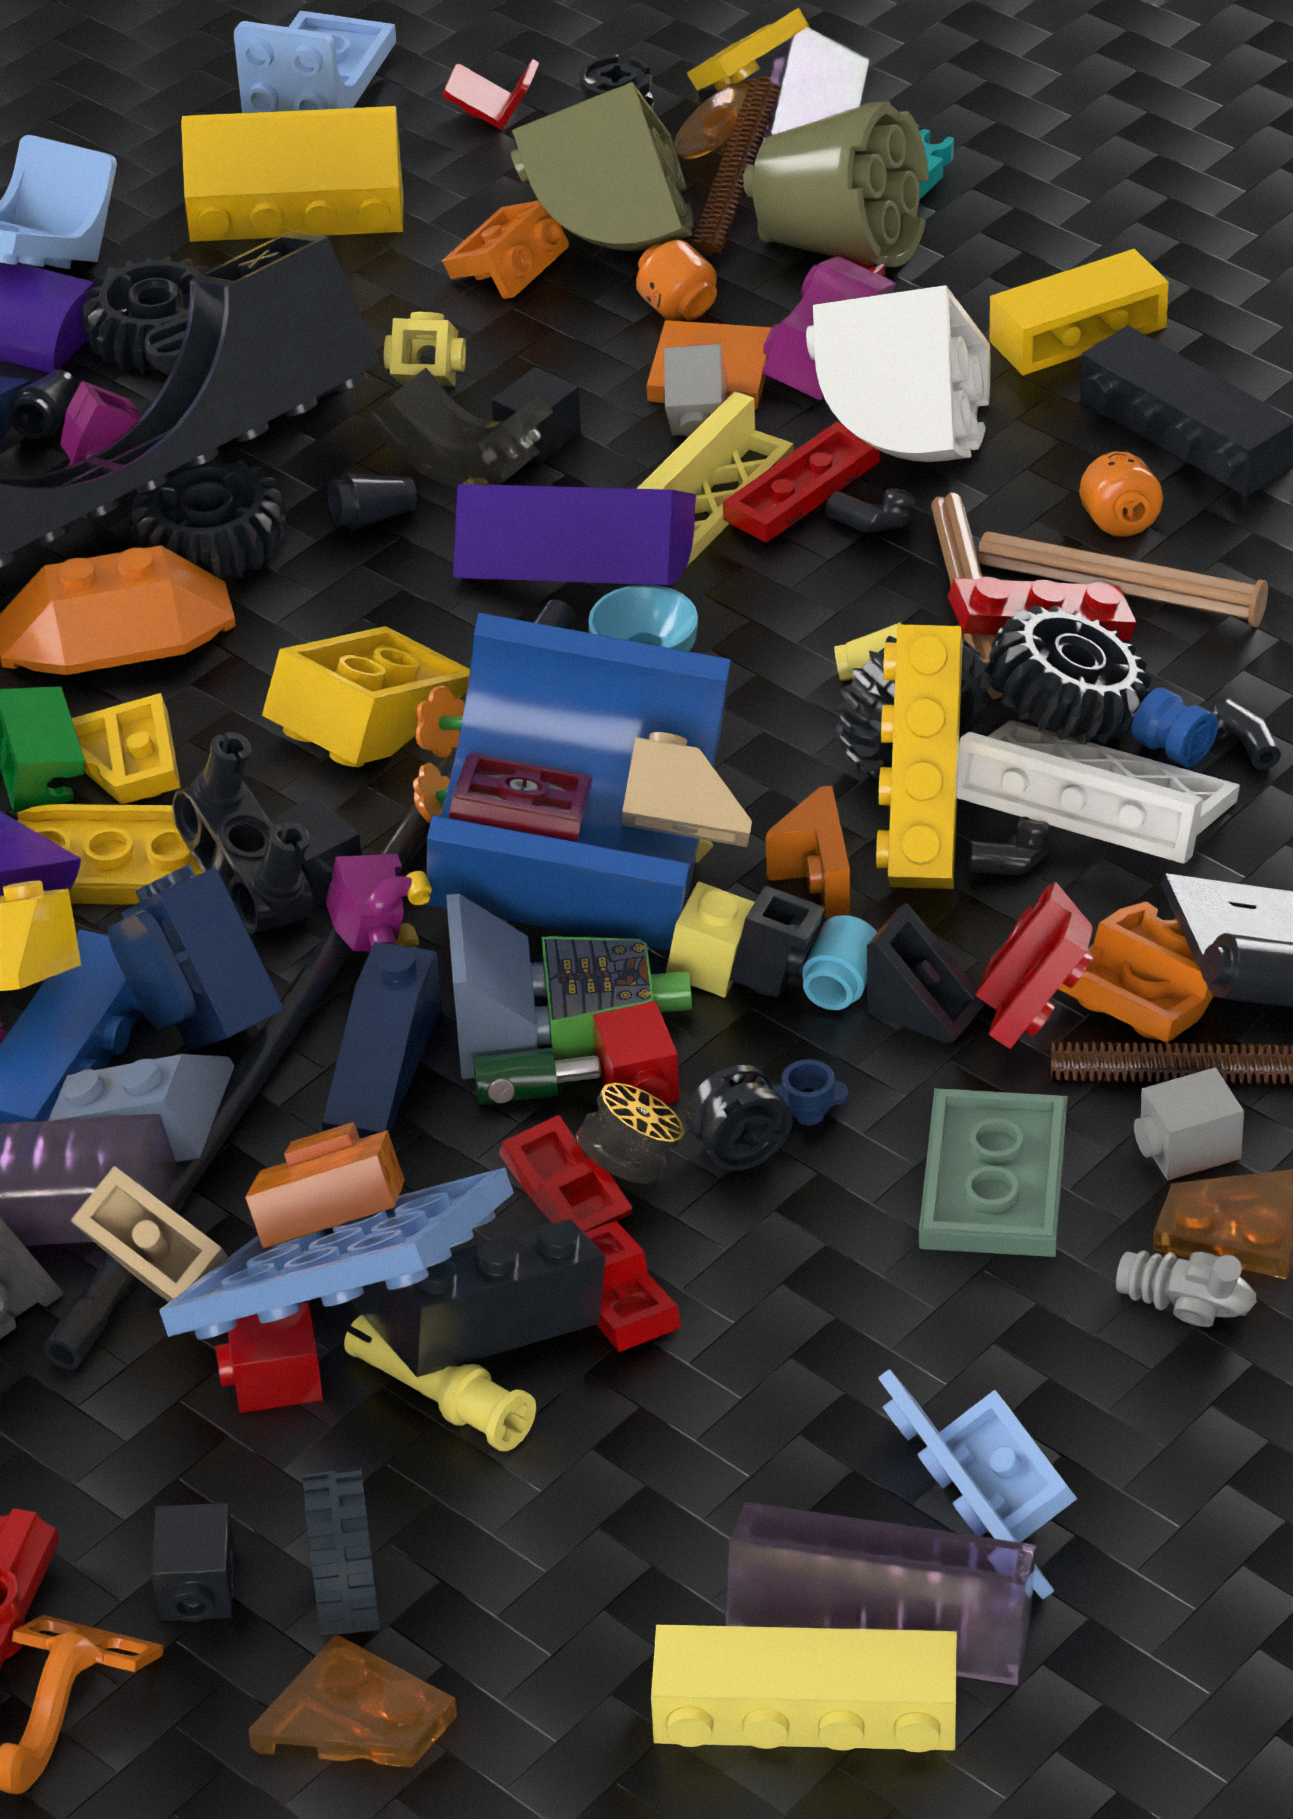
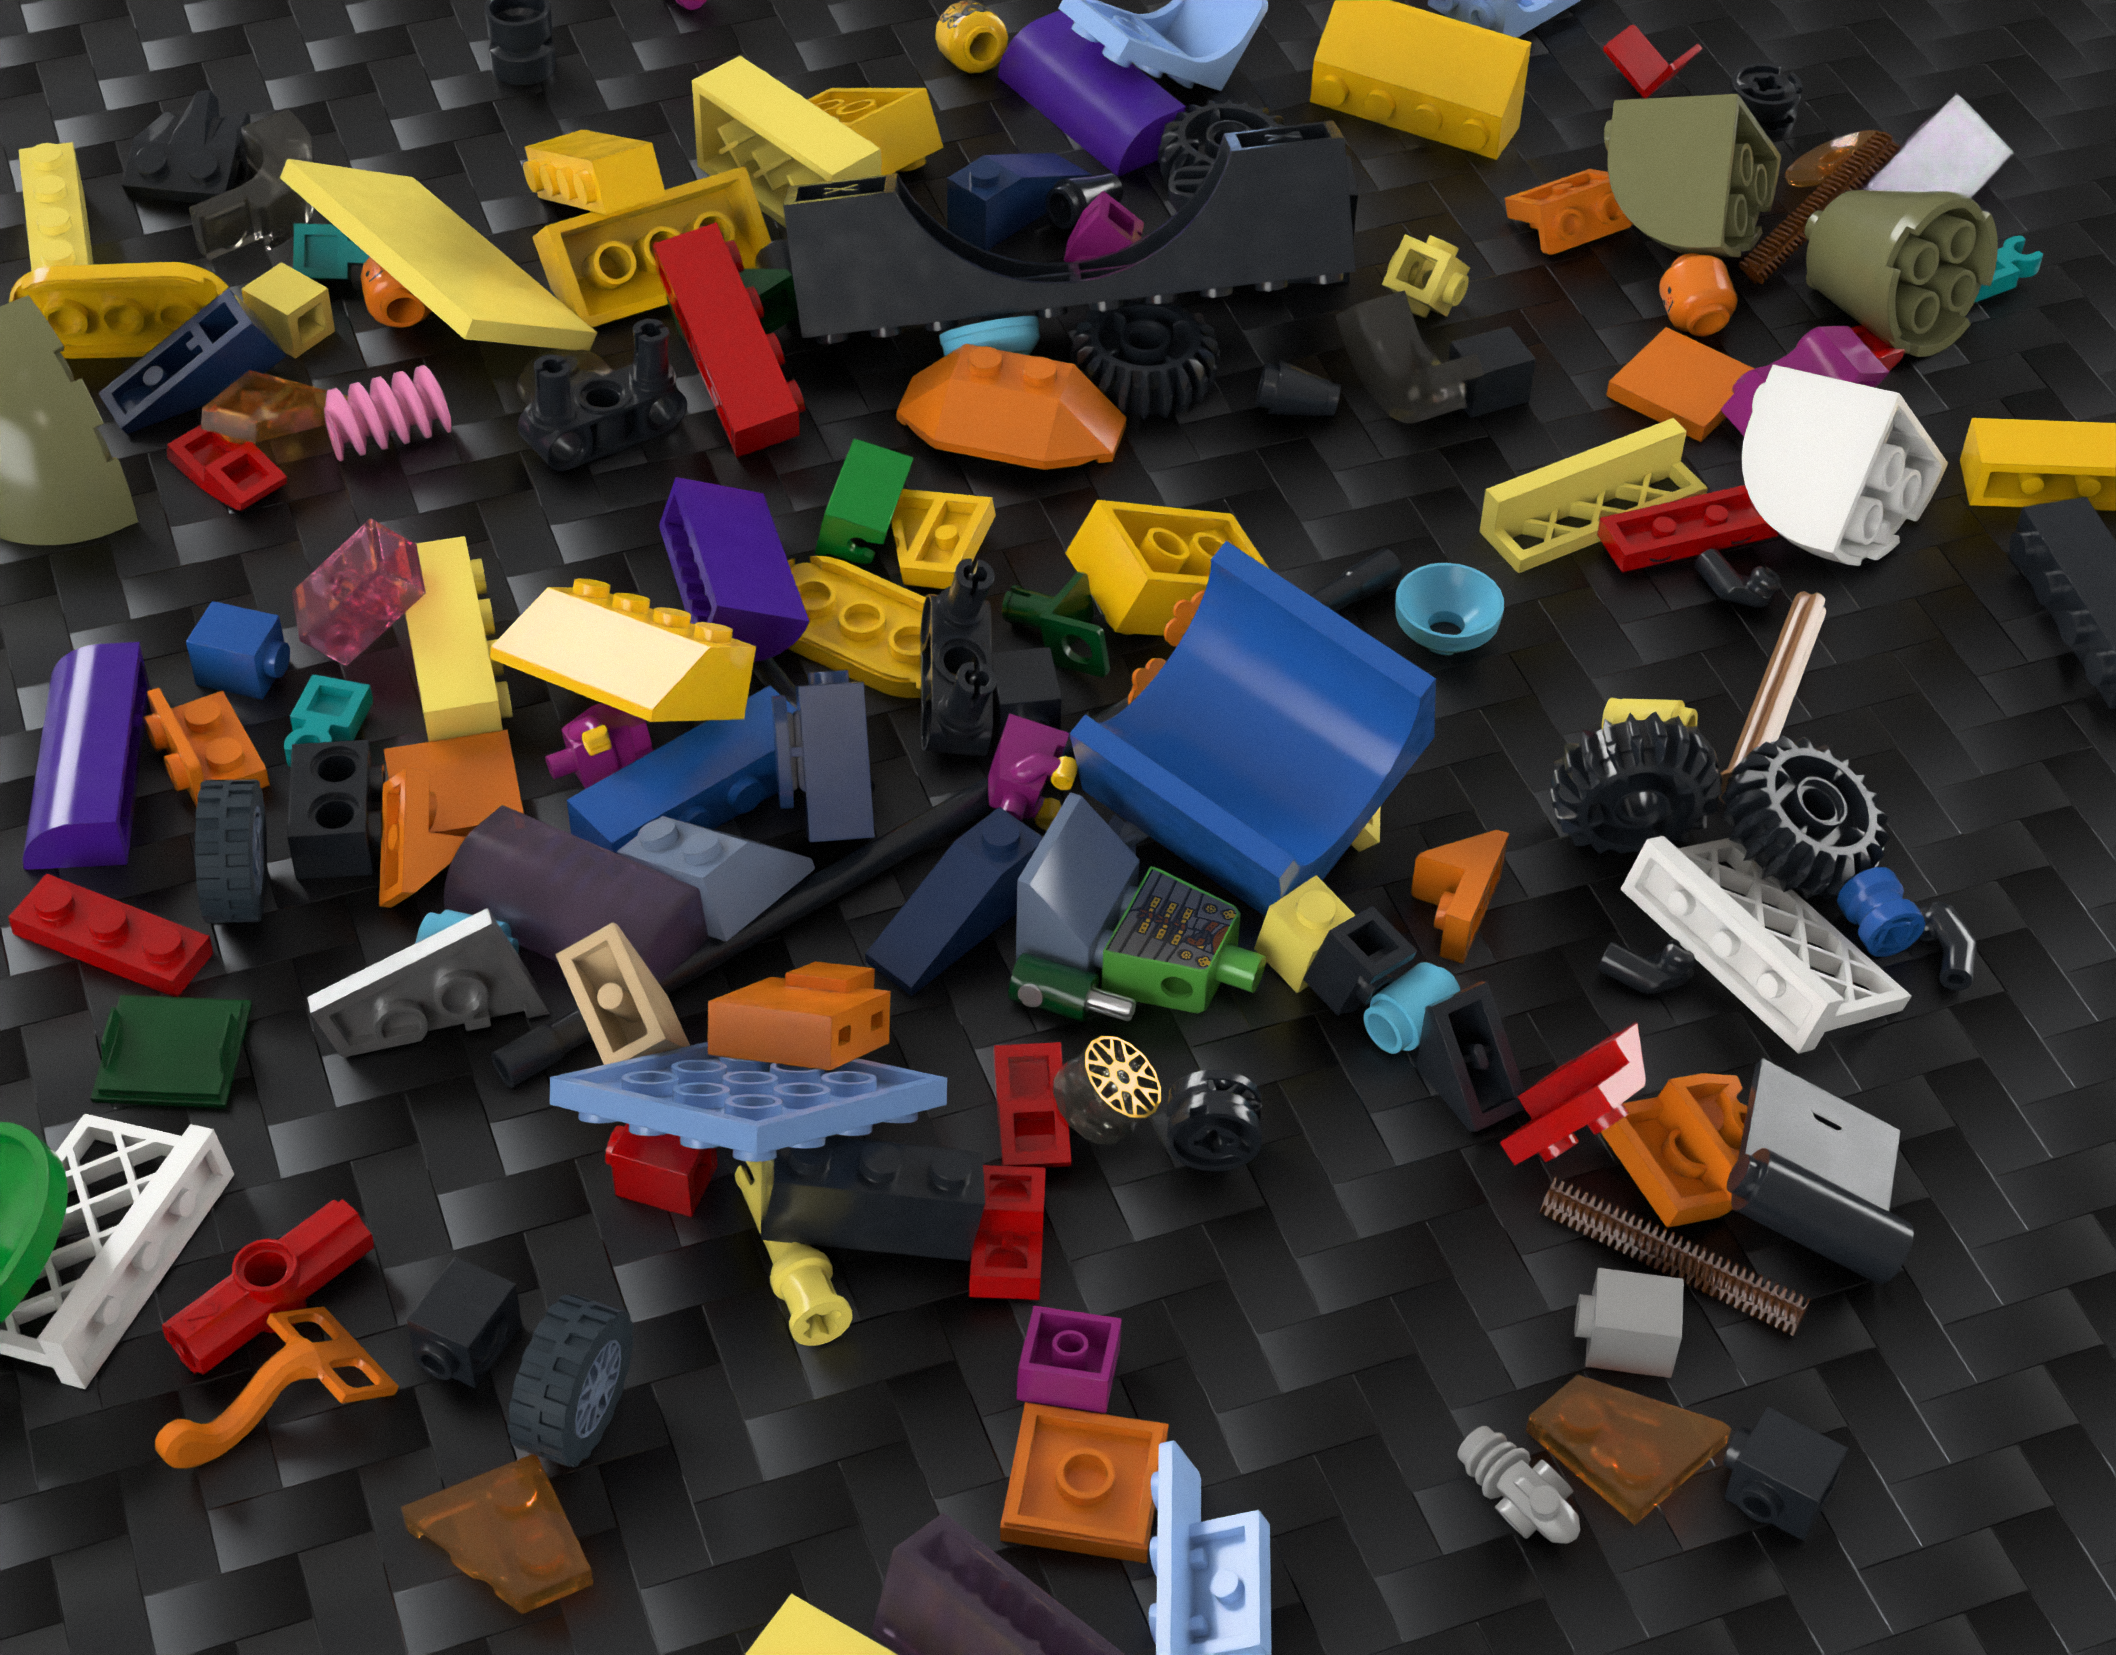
camera: 25 degrees right, 5 degrees up
piece [449,753,593,842] -> none
dark purple brick [453,484,696,585] -> none
red brick [592,1001,680,1115] -> none
tan slope [621,732,752,847] -> none
light grey brick [664,344,727,437] -> none
yellow wing [687,8,809,91] -> none
dark blue plate [773,1059,848,1125] -> none
yellow brick [876,624,963,889] -> none
sand green tile [919,1088,1068,1257] -> none
plate [948,577,1137,641] -> none
medium nougat axle [977,532,1268,627] -> none
orange head [1079,451,1163,537] -> none
none -> medium azure piece [939,316,1040,356]
none -> orange tile [1000,1402,1169,1563]
none -> dark green bracket [1002,571,1110,678]
none -> magenta piece [1017,1306,1122,1414]

